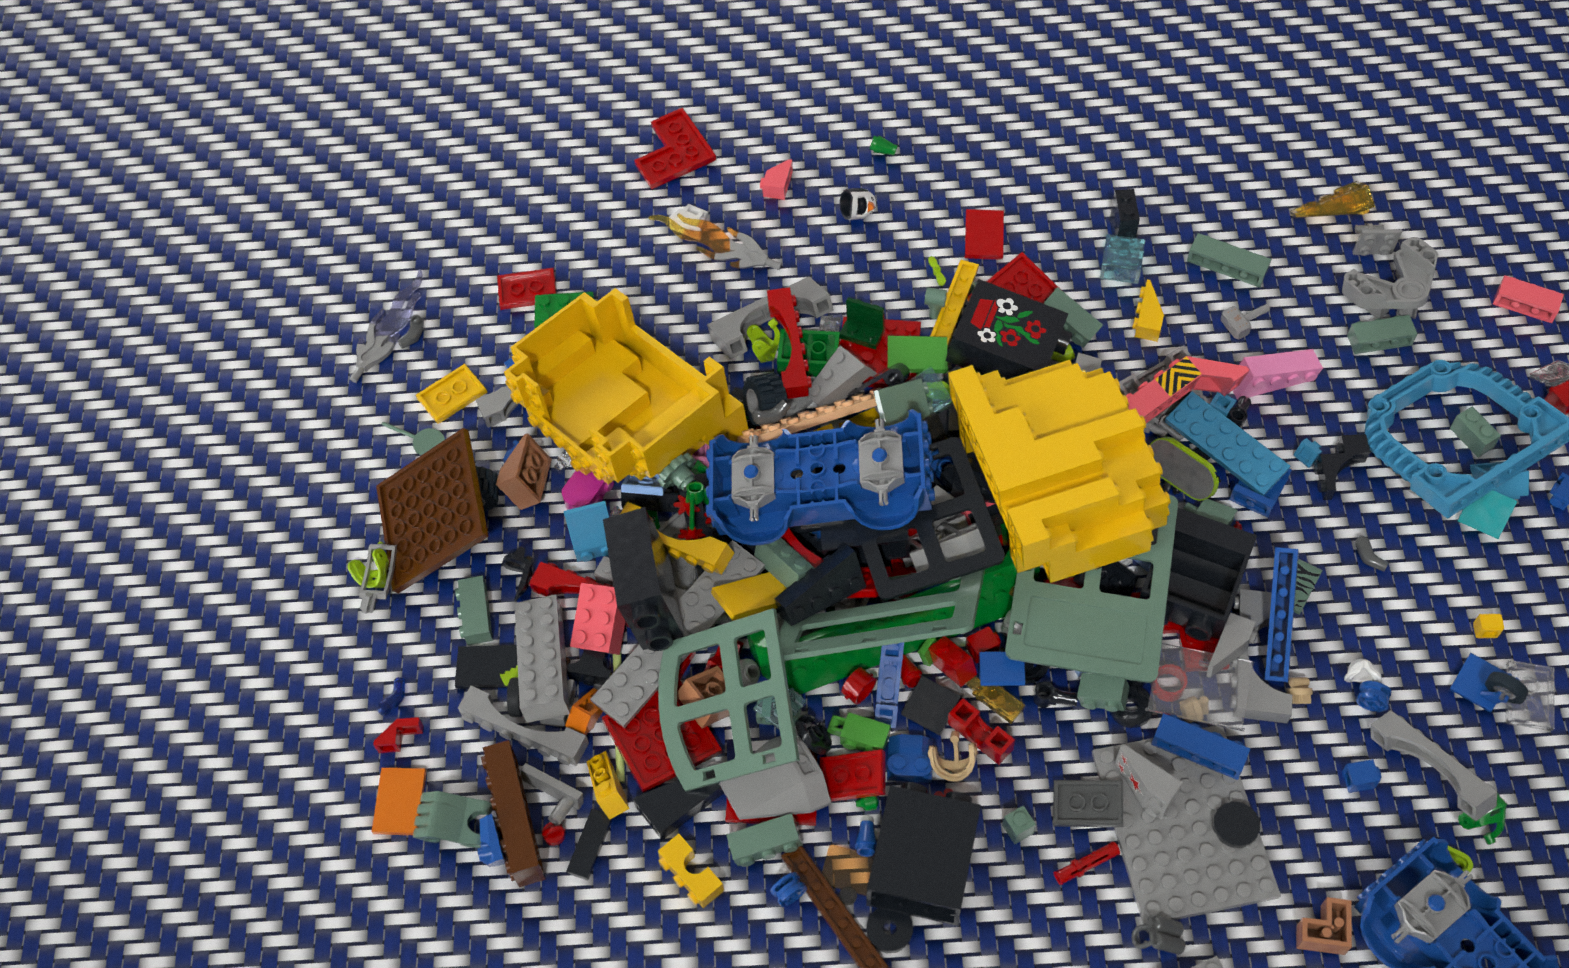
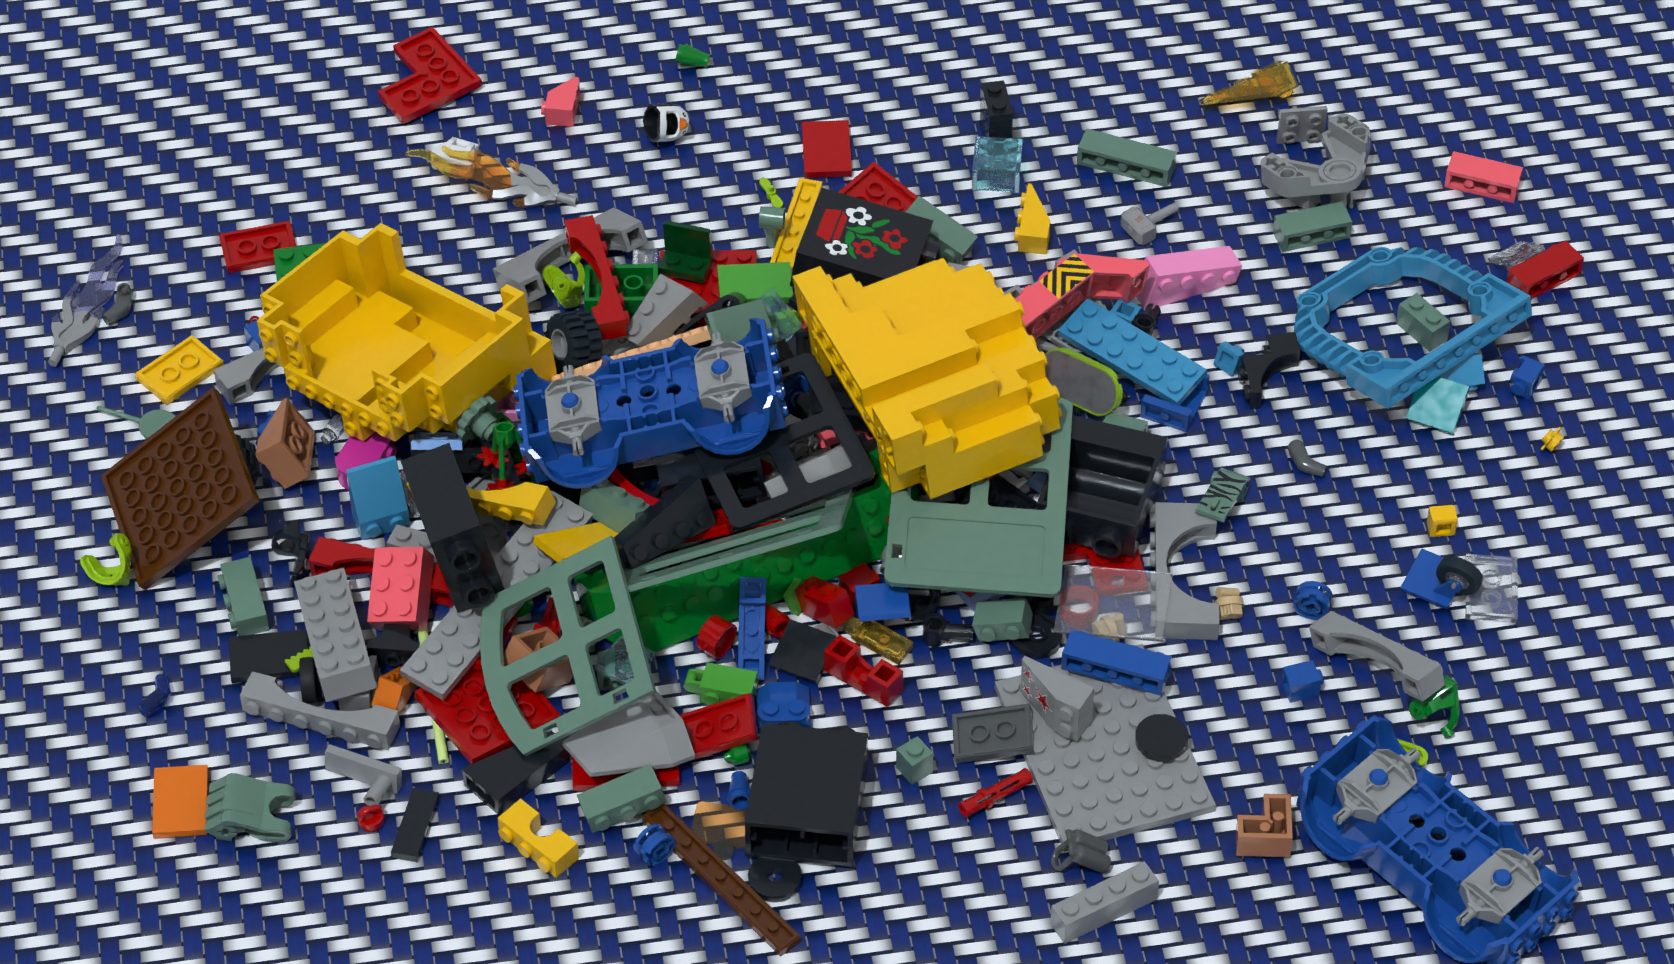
camera: 10 degrees left, 10 degrees down
light grey sword [359,544,397,614] -> none
red slope [373,717,423,753] -> none
blue slope [477,814,507,867] -> none
reddish brown brick [481,740,546,888] -> none
yellow slope [586,751,629,820] -> none
dark grey arm [752,399,791,425] -> none
black tile [795,714,832,755] -> none
tan helmet [928,731,977,783] -> none
light grey slope [1206,613,1258,678] -> none
blue brick [1265,547,1299,682] -> none
white piece [1344,659,1382,683] -> none

